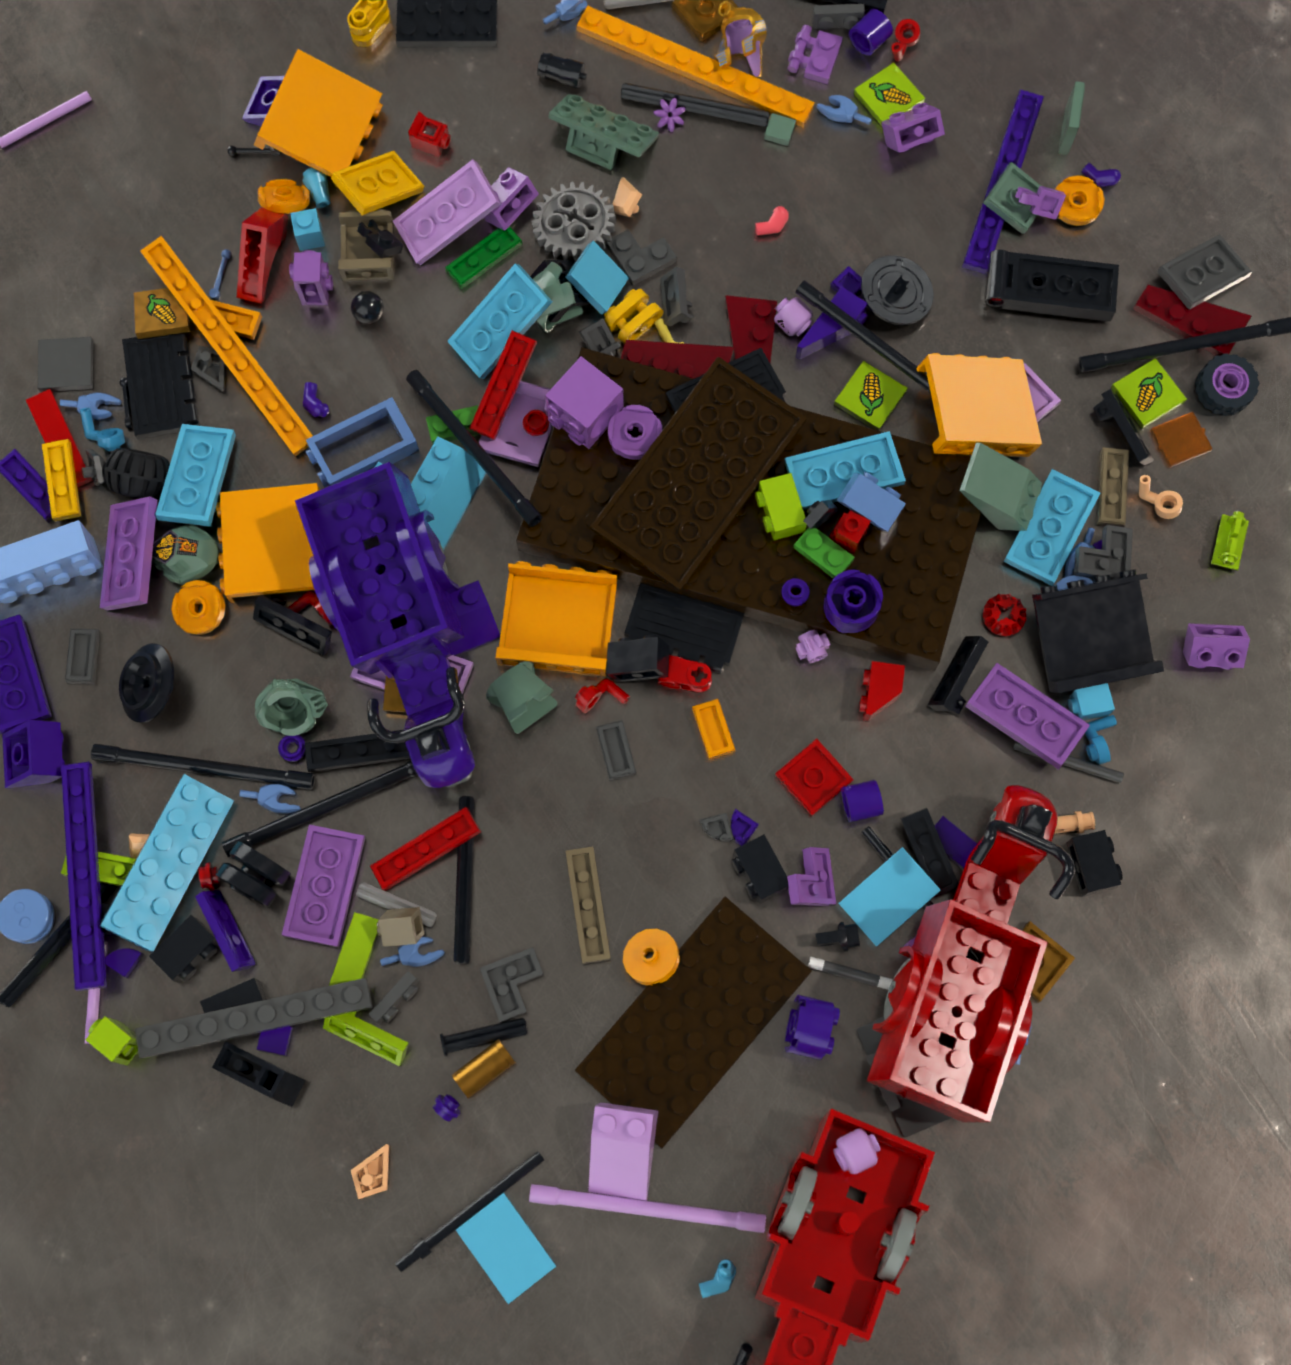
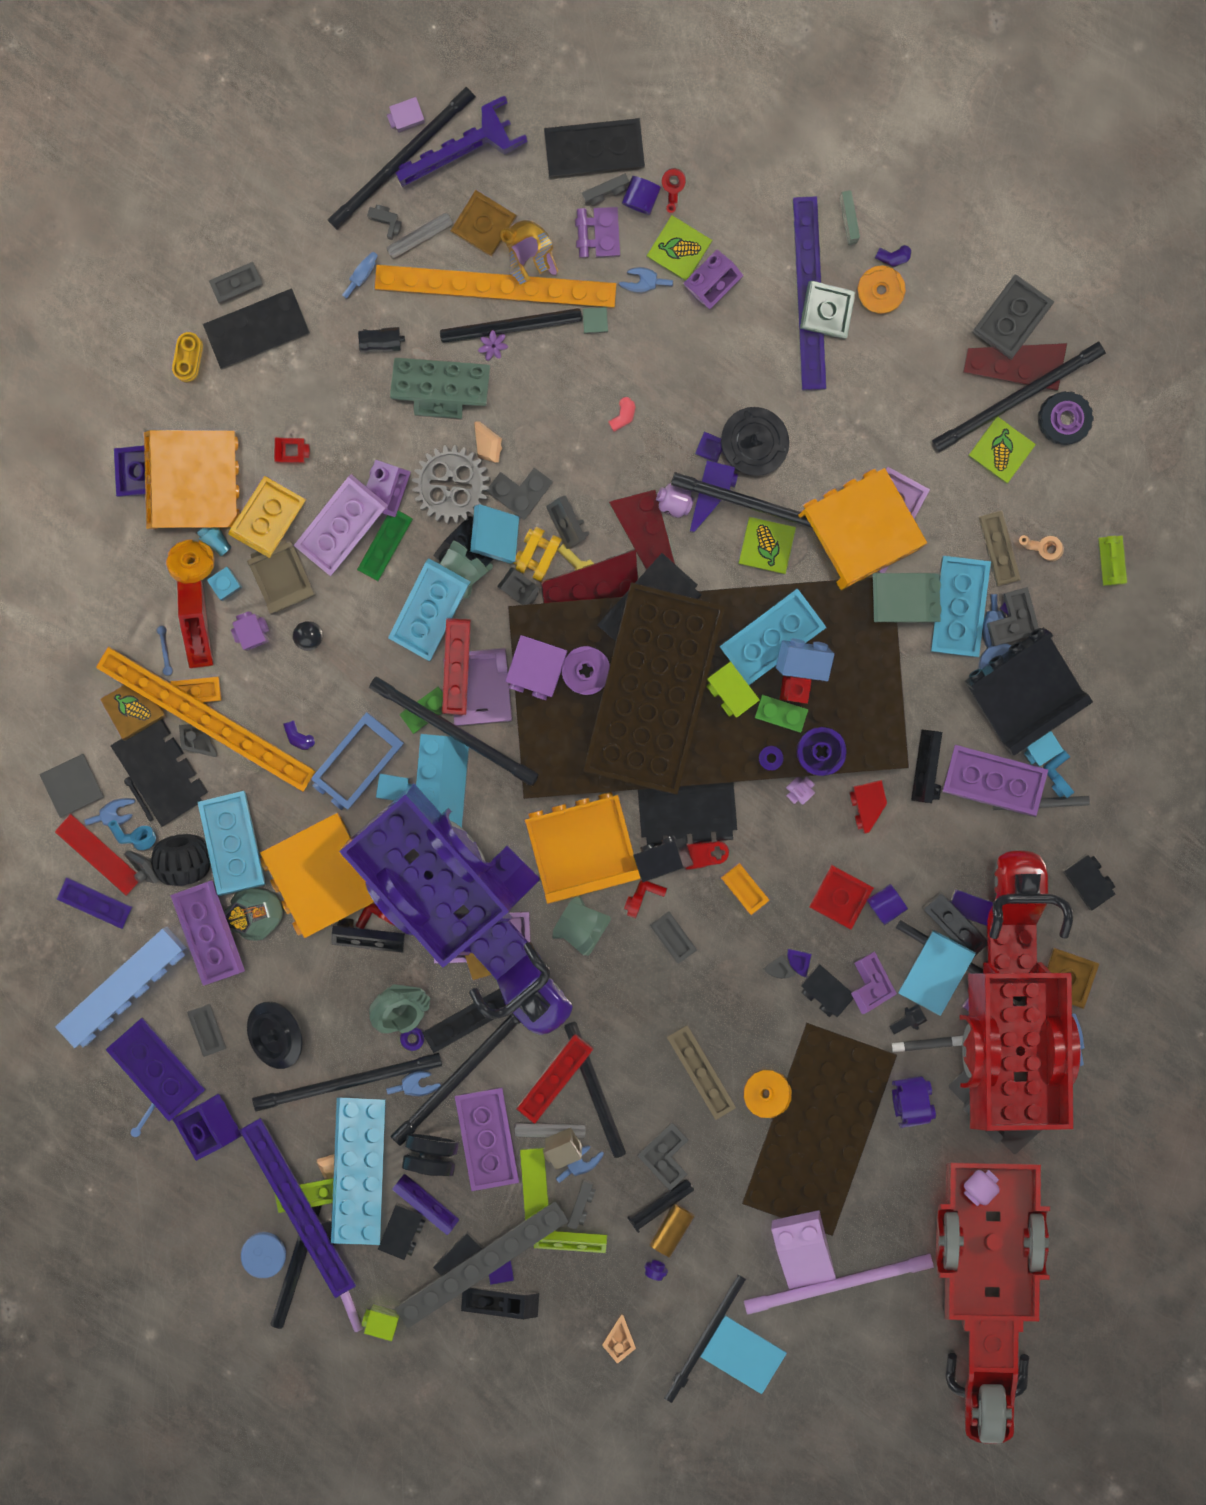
camera: 25 degrees left, 15 degrees up
yellow tile [42,439,81,522] -> none
dark purple tile [105,948,144,978] -> none
light orange plate [171,580,225,635] -> none
red plate [198,862,220,891] -> none
black hinge [227,146,281,156] -> none
black plate [357,220,403,259] -> none
red plate [523,410,549,436] -> none
medium azure arm [699,1259,736,1298] -> none
black plate [804,500,840,529] -> none
red gear [983,593,1027,636] -> none
black hinge [985,250,1119,322] -> none
medium lavender plate [1015,186,1066,220] -> none
light nougat pin [1054,811,1095,834] -> none
black hinge [1093,389,1154,465] -> none
clear orange piece [1151,412,1213,468] -> none
medium lavender brick [1183,623,1250,670] -> none

